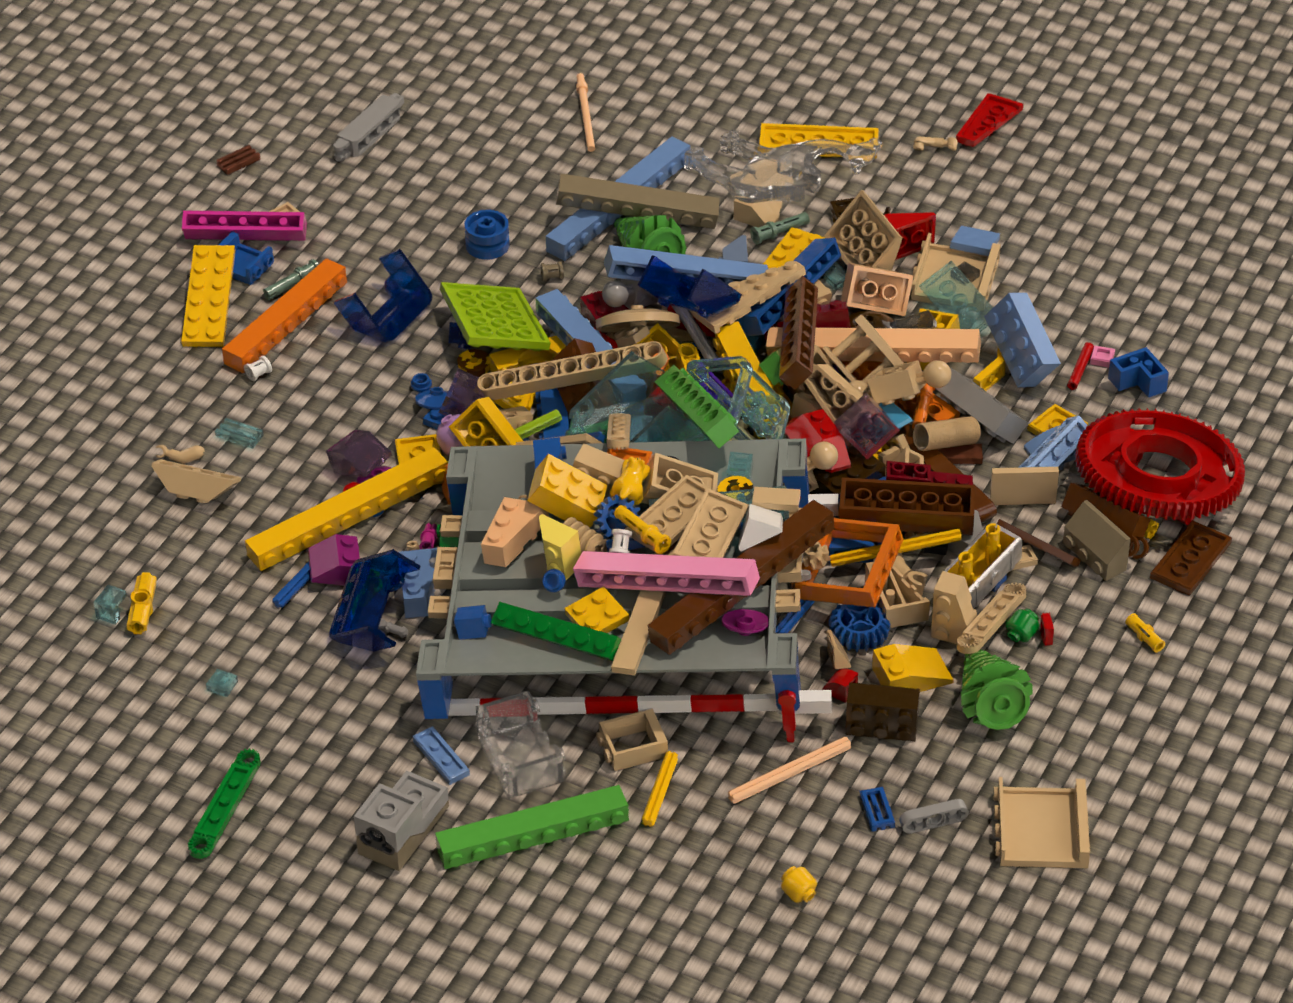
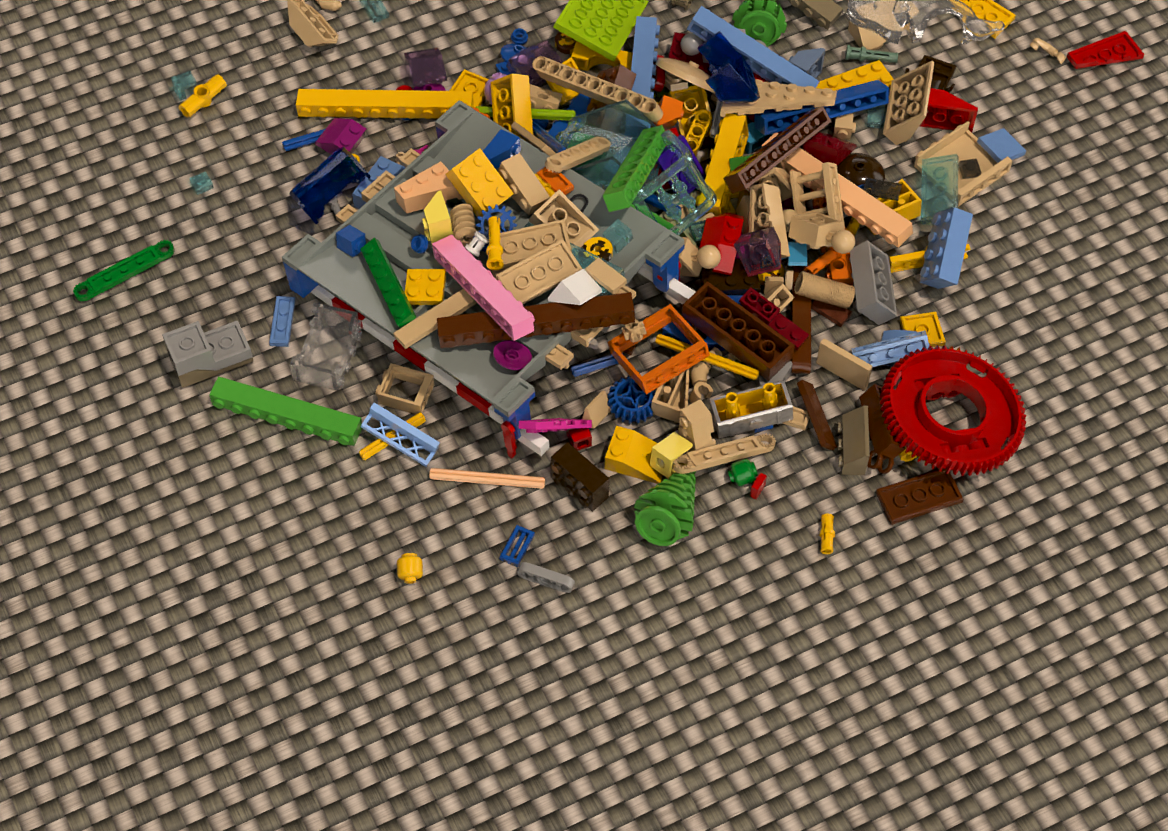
camera: 35 degrees right, 15 degrees up
yellow animal [610,456,650,505] -> none
light nougat slope [841,263,913,316] -> none
tan panel [993,777,1090,868] -> none
red piece [1067,342,1094,390] -> none
bright pink tile [1090,346,1115,368] -> none
blue brick [1108,347,1169,398] -> none
none -> light blue fence [361,403,440,467]
none -> dark pink wing [519,418,592,433]
none -> light yellow piece [650,432,693,479]

